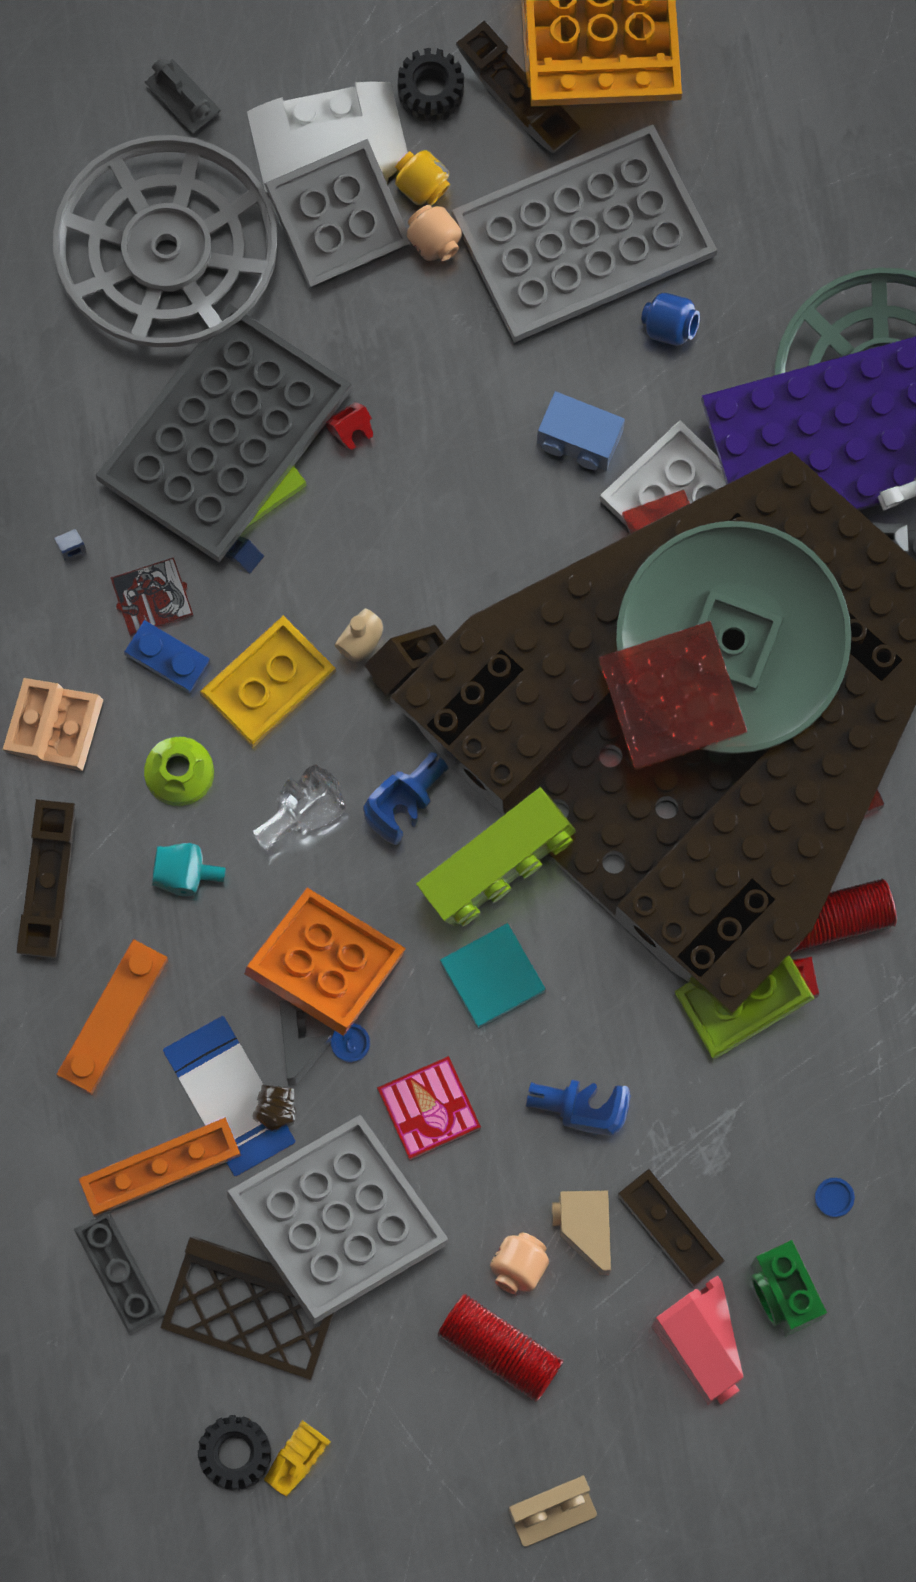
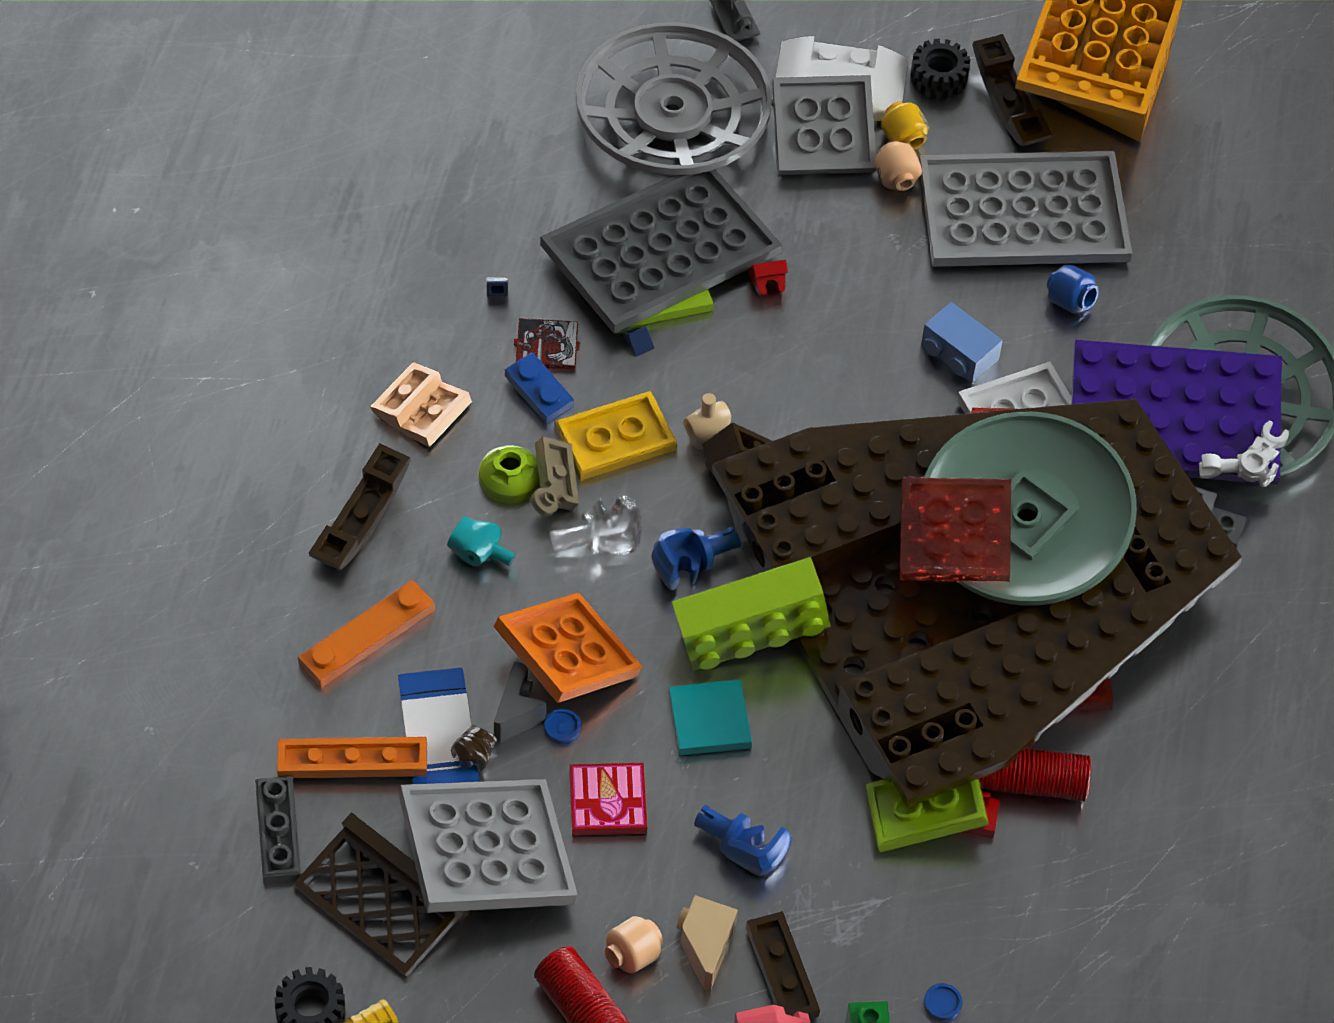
camera: 20 degrees right, 20 degrees down
none -> dark tan hinge [531,436,579,516]

